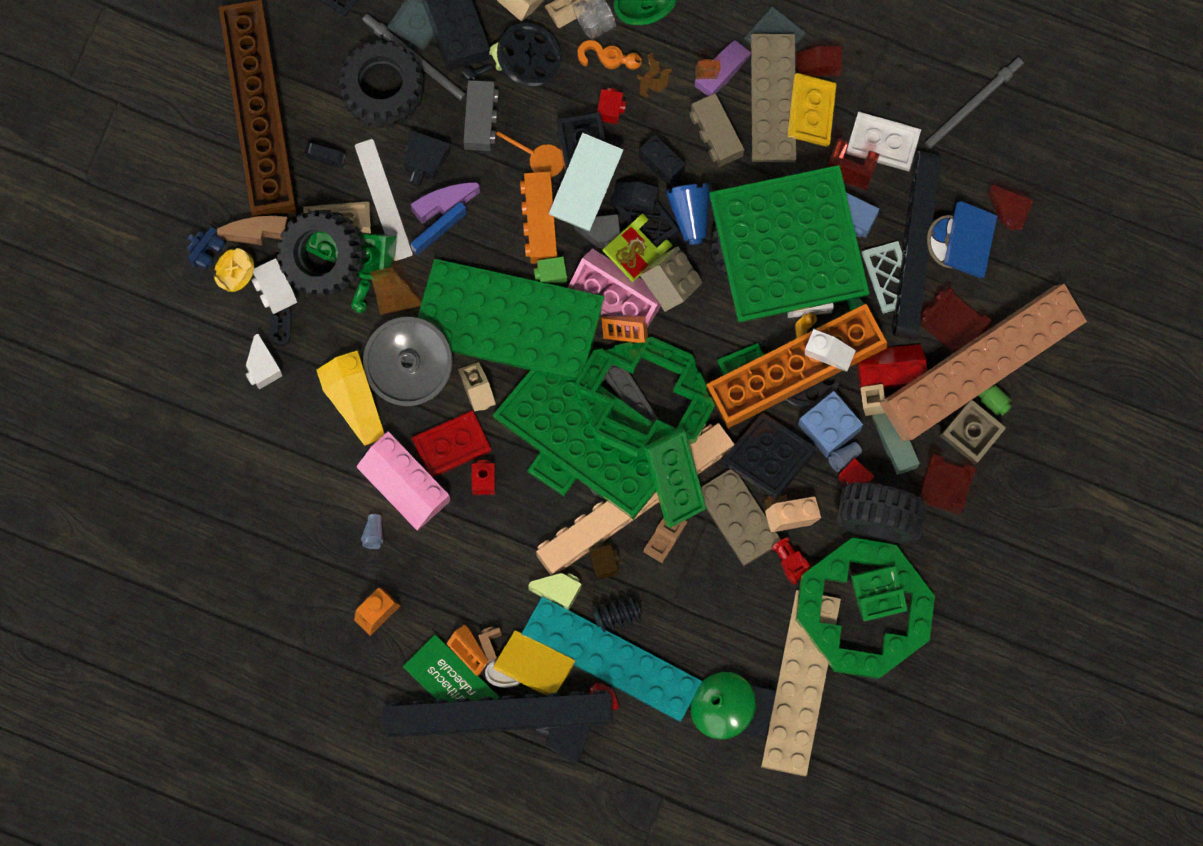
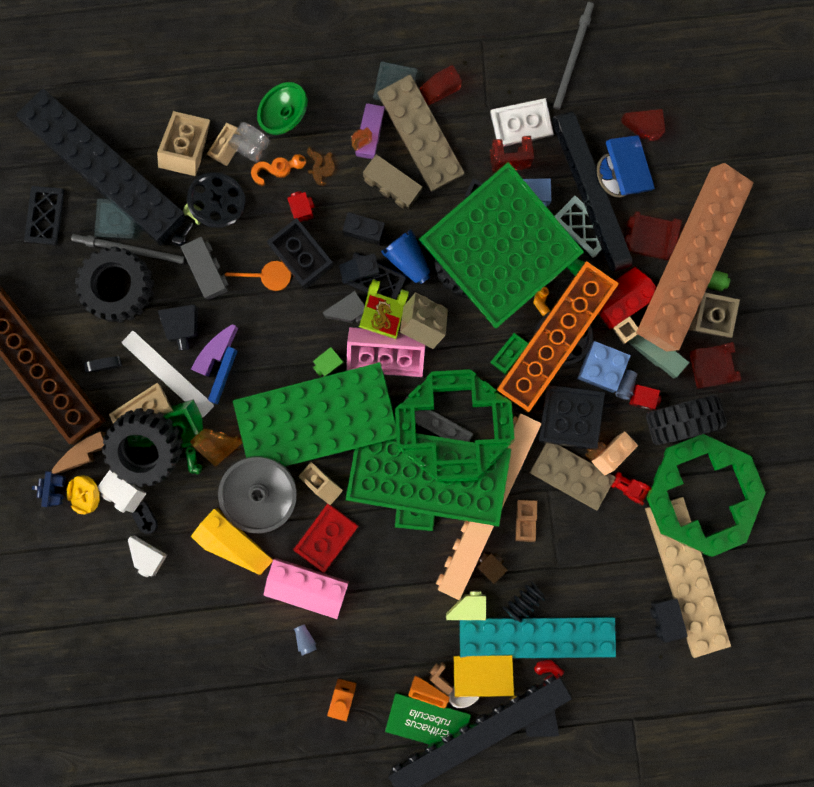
camera: 30 degrees left, 10 degrees up
red brick [472,460,495,495] -> none
orange brick [520,172,557,264] -> none
light aqua tile [549,133,623,232] -> none
orange slope [601,316,648,343] -> none
green tile [644,428,707,528] -> none
green dish [691,672,756,740] -> none
yellow tile [787,73,836,147] -> none
white slope [805,329,856,371] -> none
green slope [851,565,907,621] -> none

